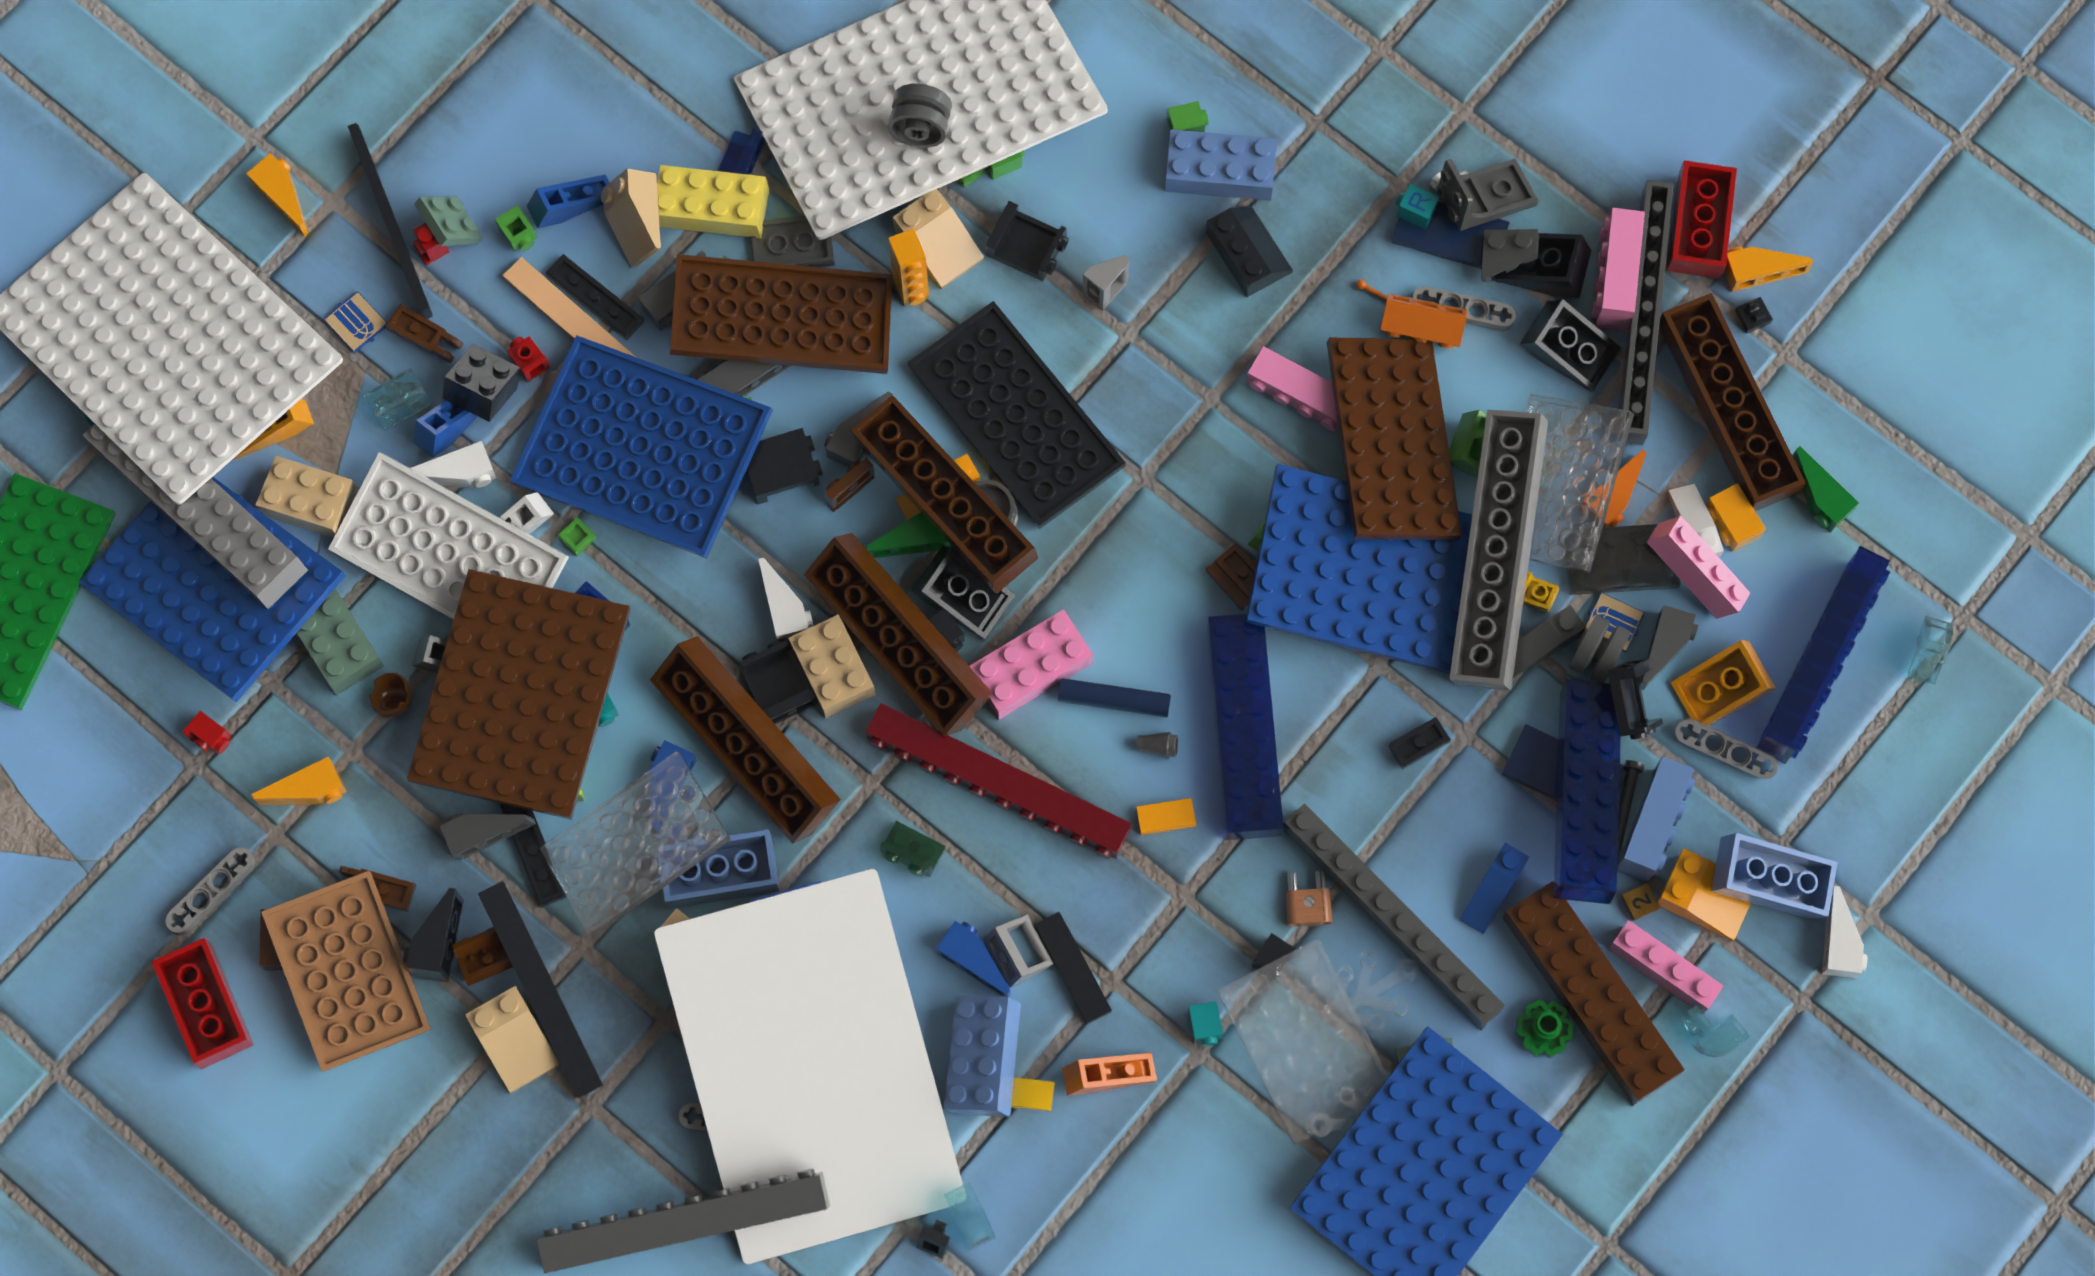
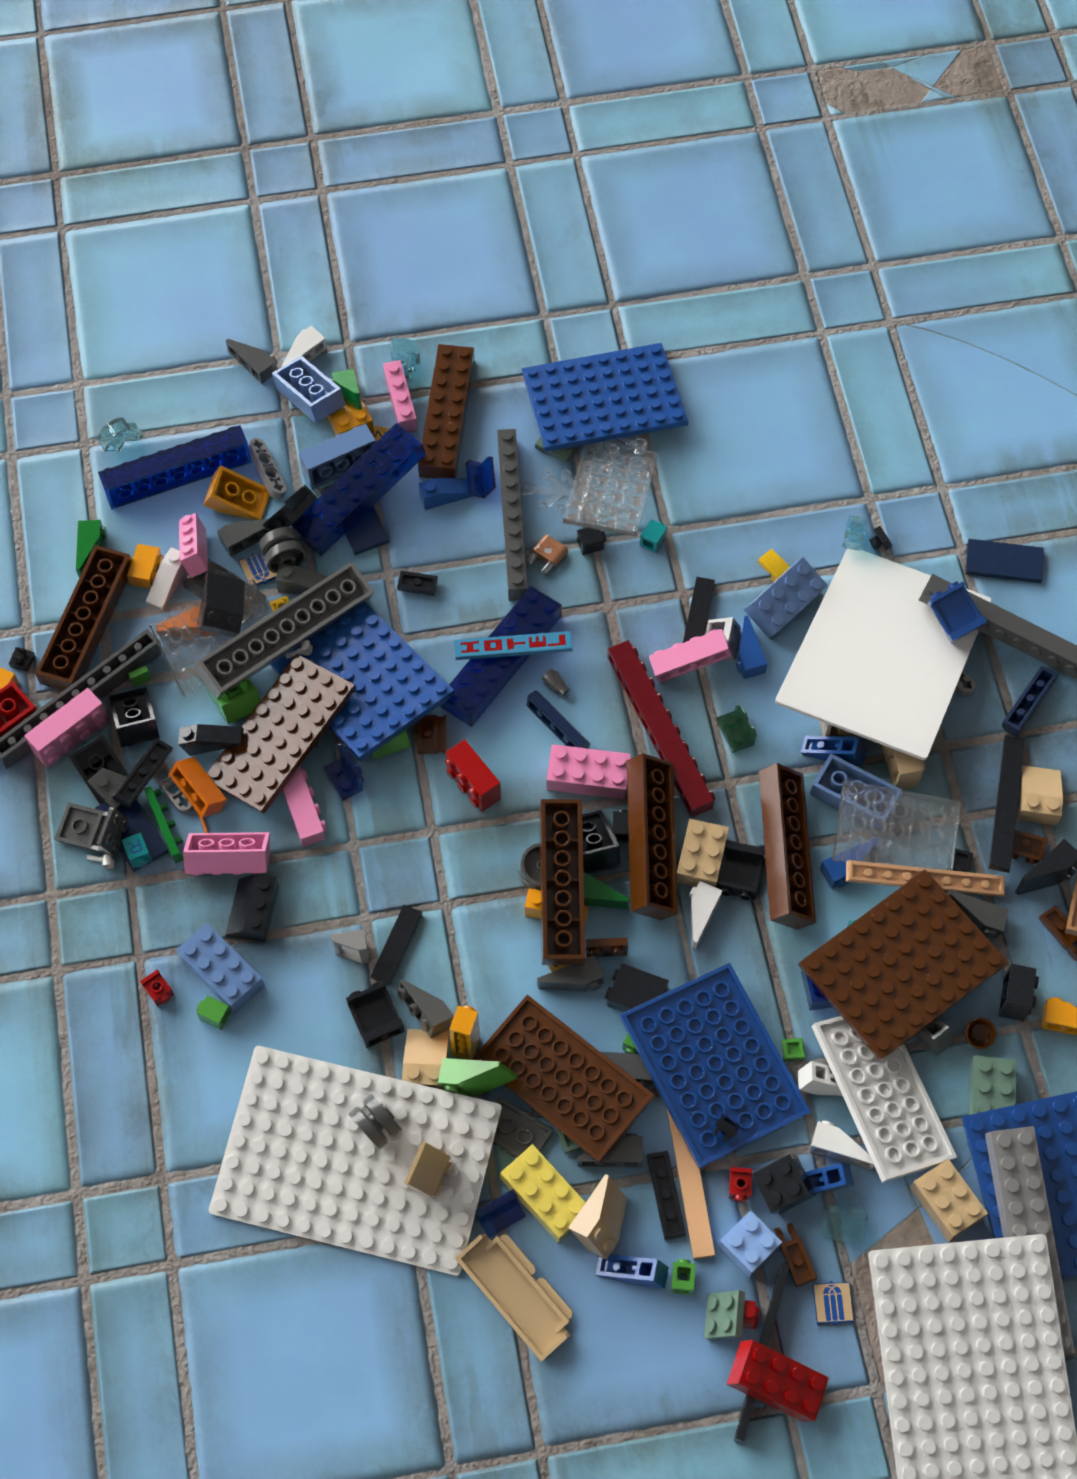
camera: 140 degrees left, 10 degrees down
light orange slope [246,153,308,237] -> none
black plate [907,301,1126,529] -> none
orange slope [1062,1053,1157,1096] -> none
light orange tile [1136,798,1196,836] -> none
green plant [1515,1000,1574,1058] -> none
none -> black tile [112,738,173,809]
none -> bright green tile [128,665,152,688]
none -> red brick [140,969,174,1007]
none -> green hinge [144,786,184,864]
none -> black slope [178,724,244,756]
none -> bright pink brick [183,832,271,876]
none -> black slope [197,572,245,637]
none -> dark grey slope [226,339,278,384]
none -> white hand [285,640,312,659]
none -> clear blue bracket [323,743,364,801]
none -> slope [330,369,362,410]
none -> black tile [371,905,423,986]
none -> dark grey slope [397,979,454,1038]
none -> tan slope [404,1141,453,1199]
none -> bright green slope [438,1058,518,1097]
none -> red brick [445,739,501,812]
none -> dark azure tile [454,631,572,660]
none -> tan slope [455,1233,573,1362]
none -> clear blue panel [465,456,496,498]
none -> bright pink brick [649,629,732,683]
none -> black tile [713,1114,740,1142]
none -> light blue brick [718,1210,782,1278]
none -> red brick [726,1340,829,1422]
none -> light nougat tile [846,860,1005,897]
none -> blue panel [928,581,987,643]
none -> black brick [998,964,1039,1021]
none -> dark blue brick [1002,666,1059,736]

